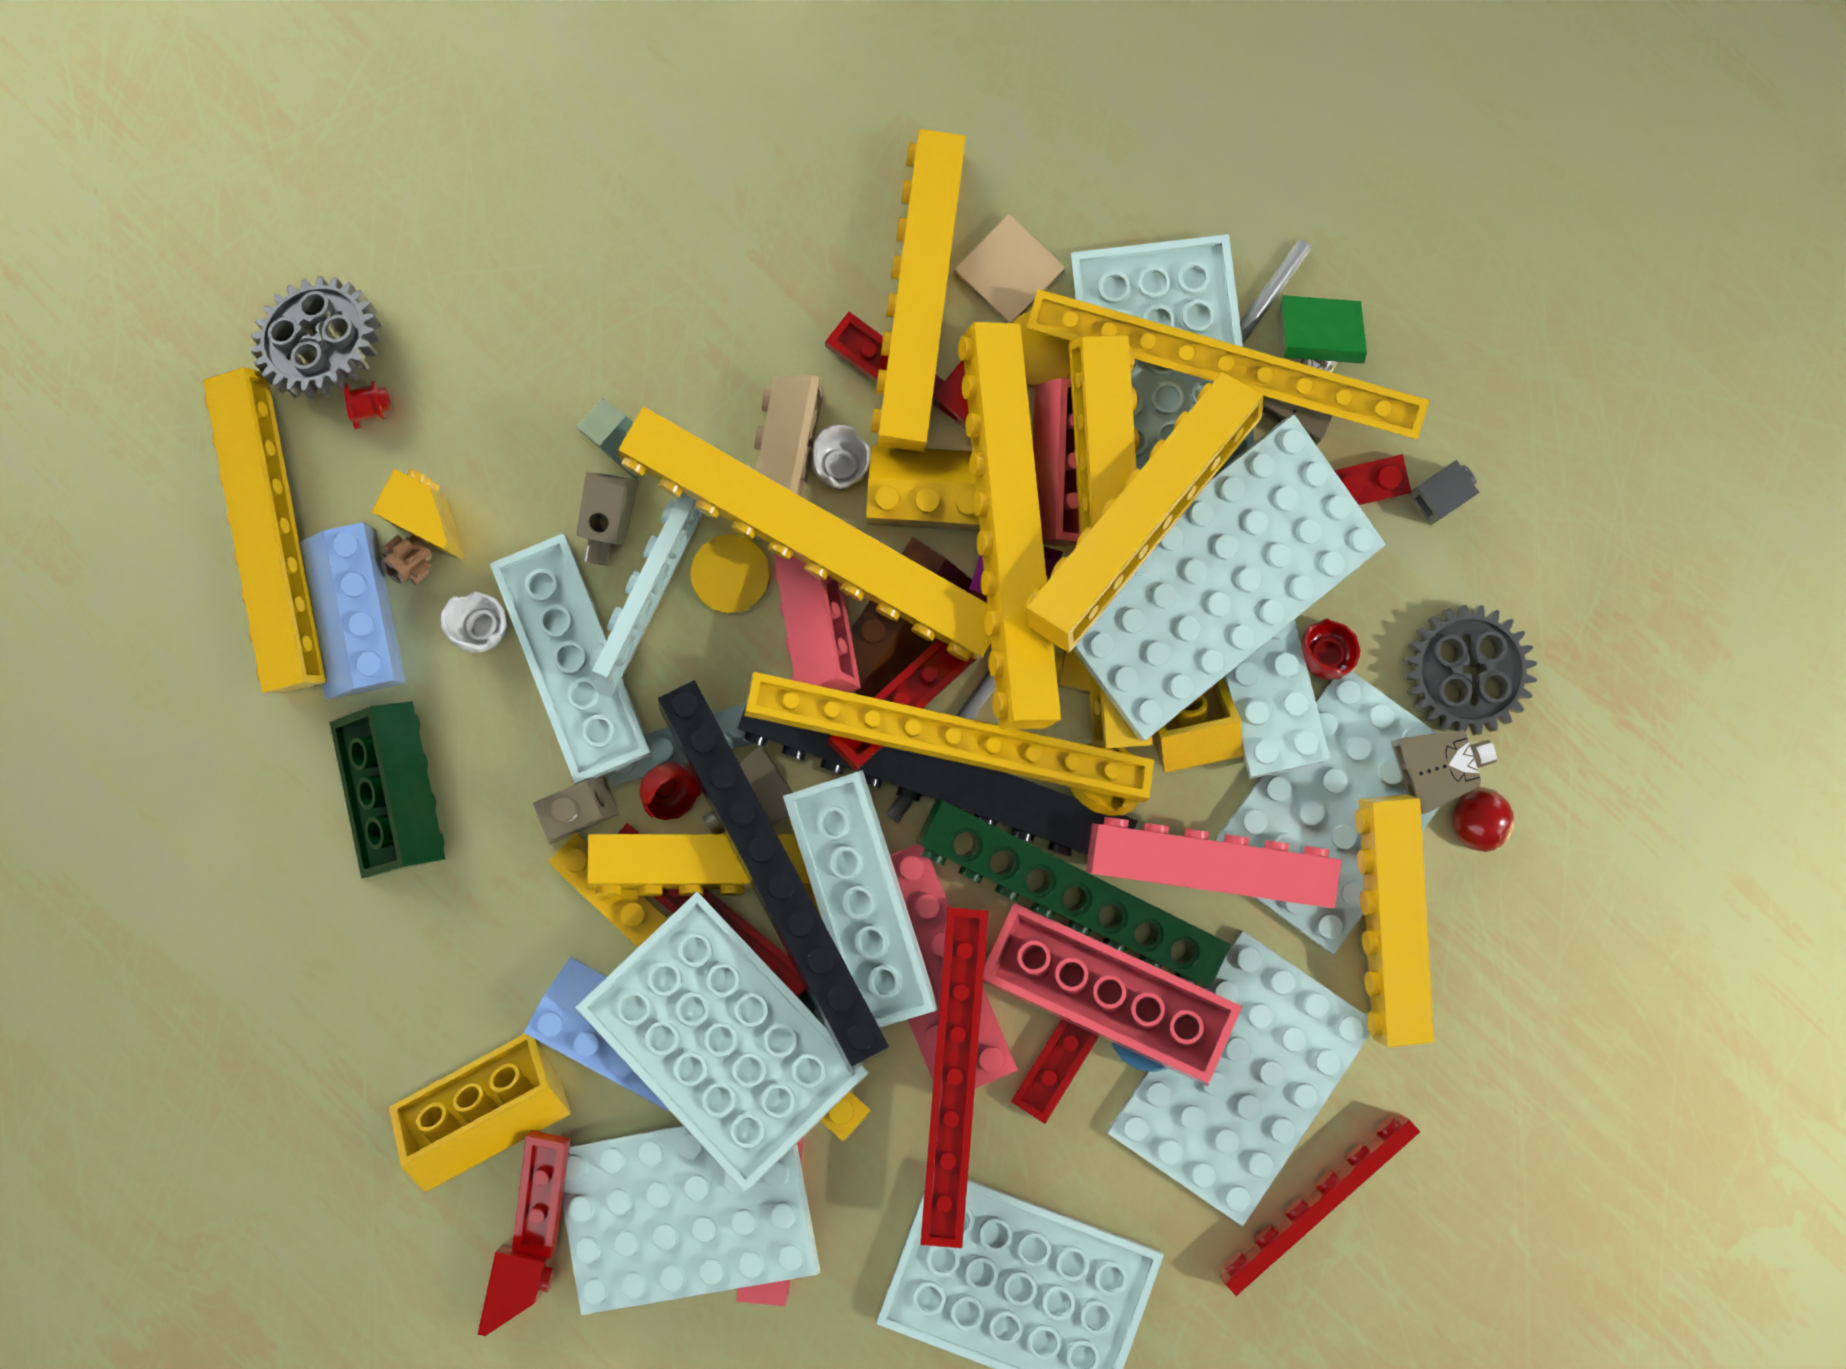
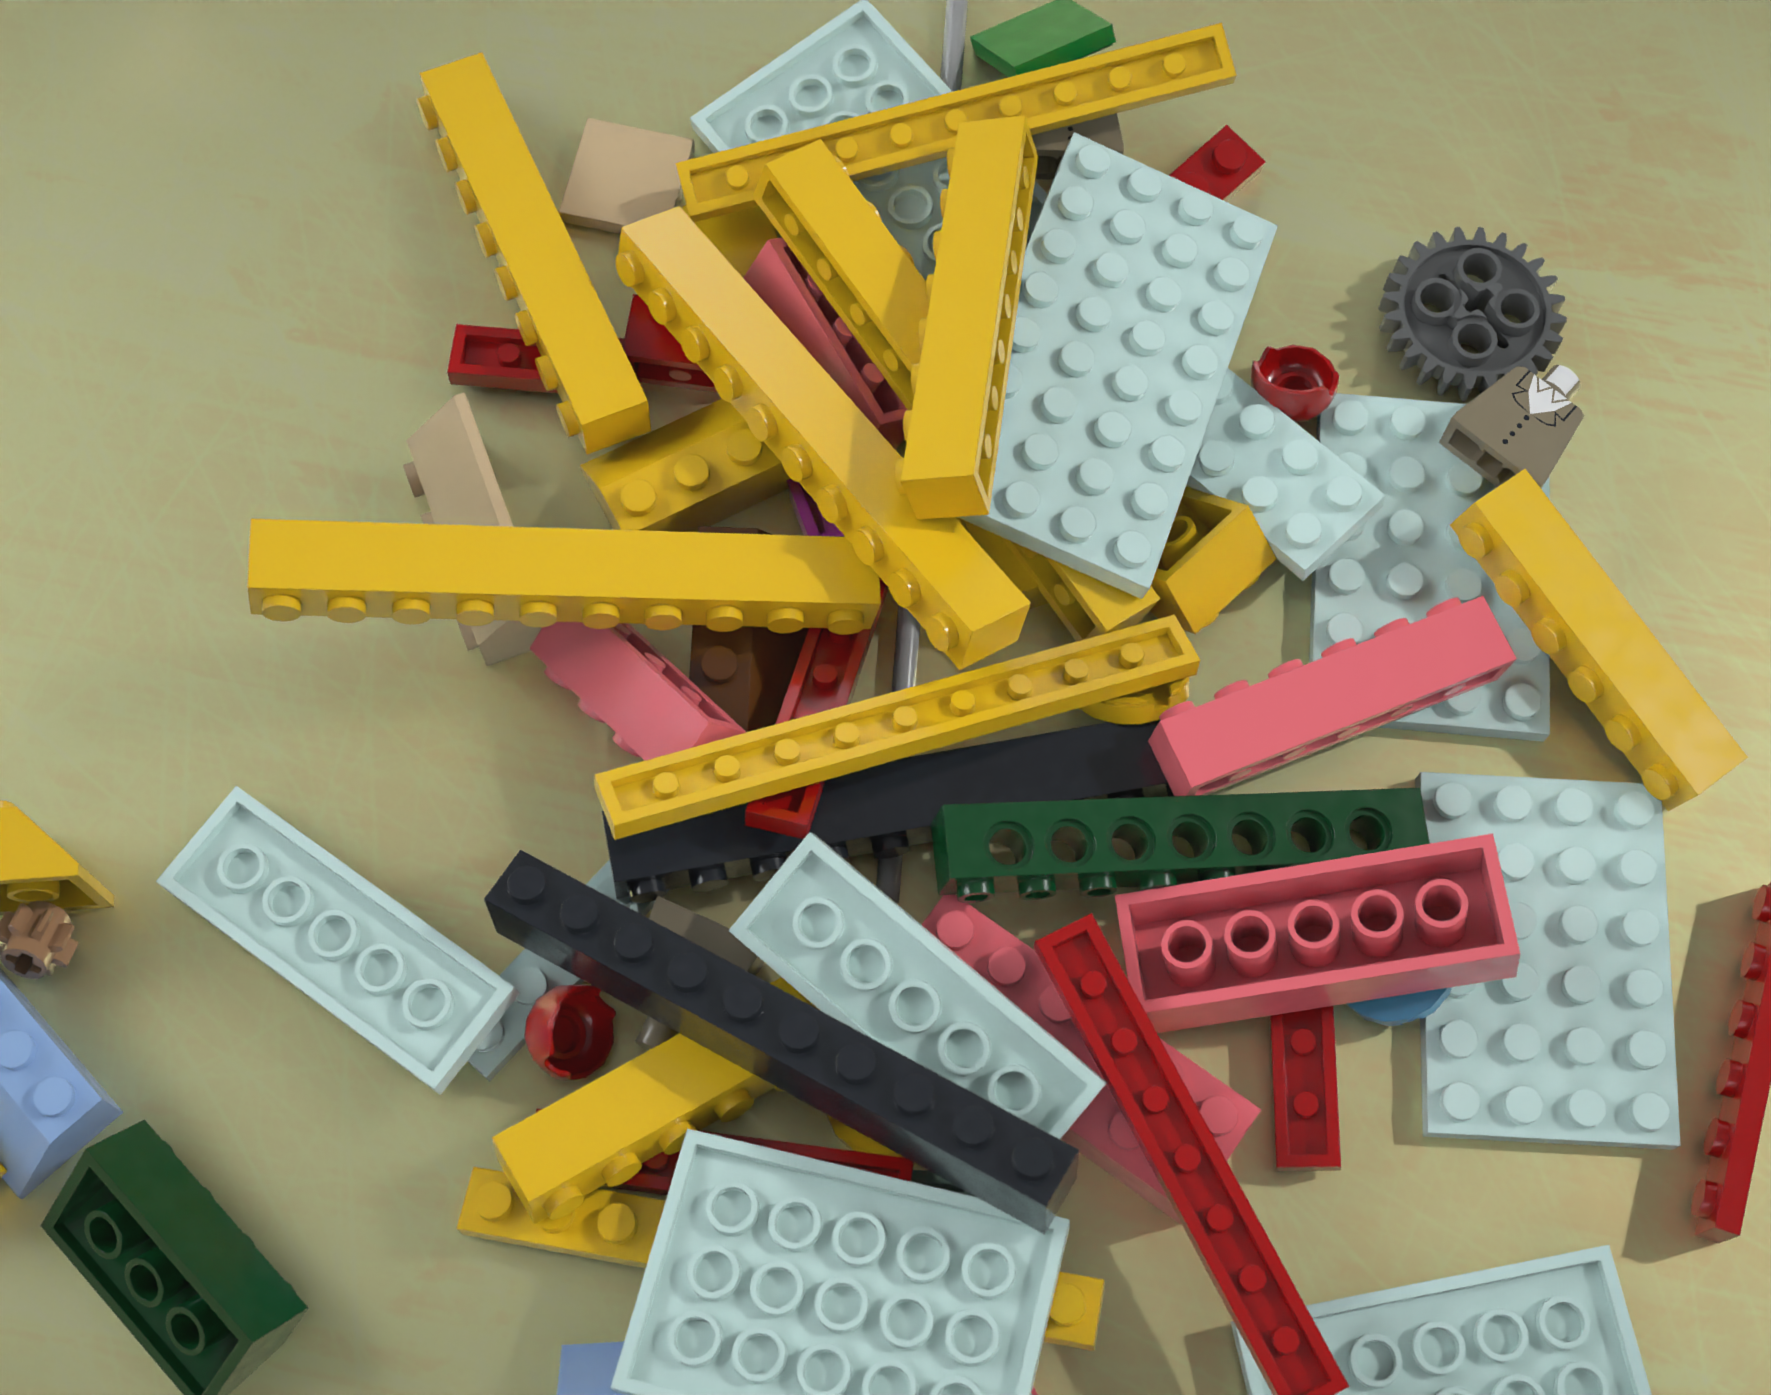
camera: 30 degrees left, 15 degrees down
white hair [441,591,508,653] -> none
dark tan torso [533,778,620,845] -> none
sand green slope [576,398,639,480] -> none
dark tan torso [576,472,639,566] -> none
light aqua plate [589,493,703,698] -> none
yellow tile [690,534,771,615] -> none
white hair [810,424,870,490] -> none
dark grey brick [1409,460,1480,525] -> none
red hair [1452,787,1515,852] -> none

